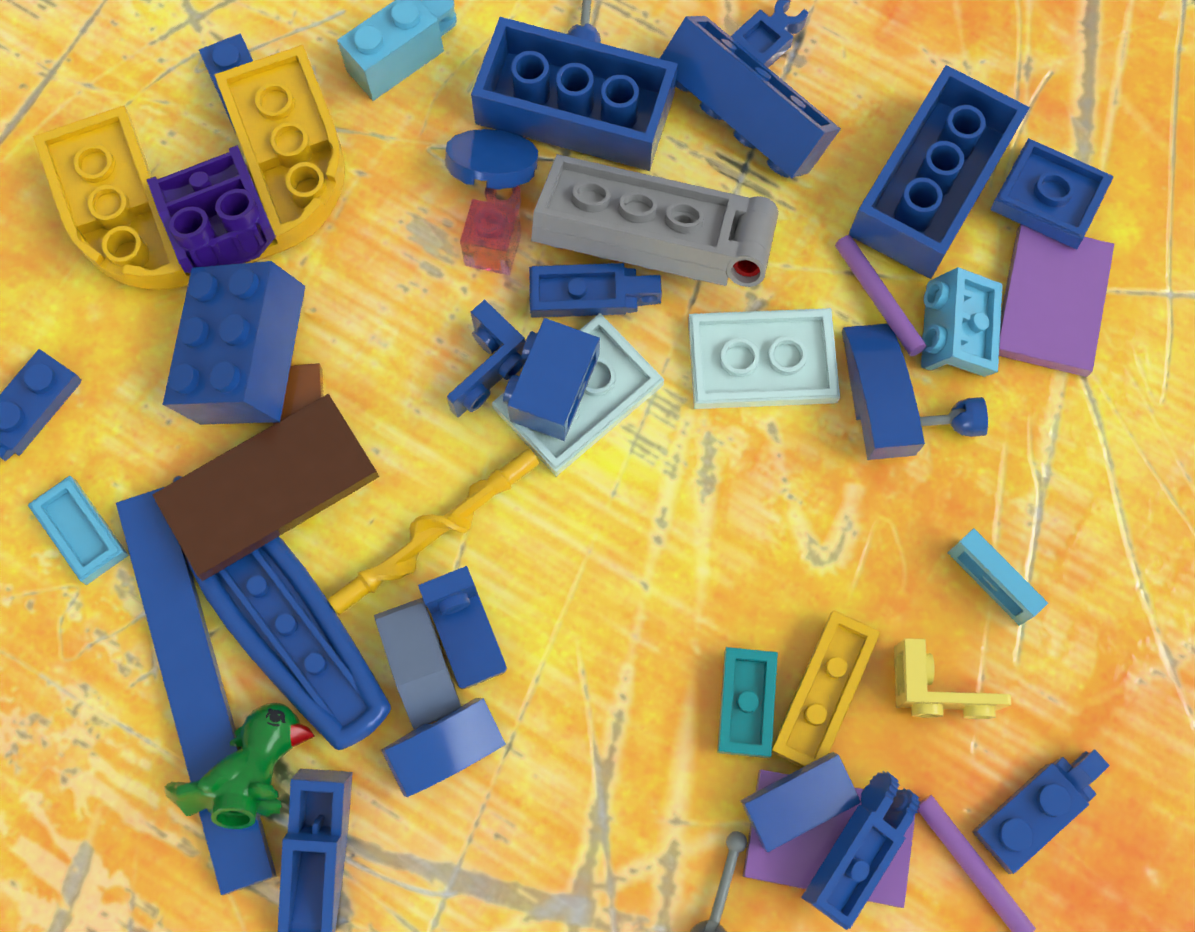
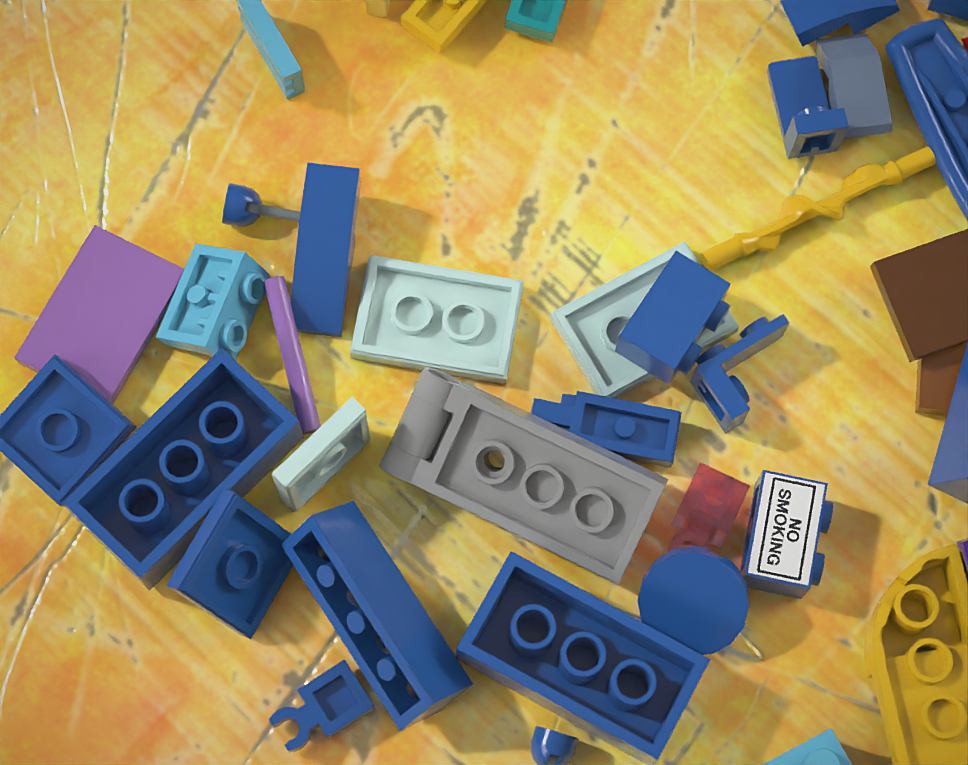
camera: 170 degrees left, 0 degrees up
none -> blue tile [166,488,293,639]
none -> light aqua tile [271,397,370,512]
none -> brick [740,470,833,599]

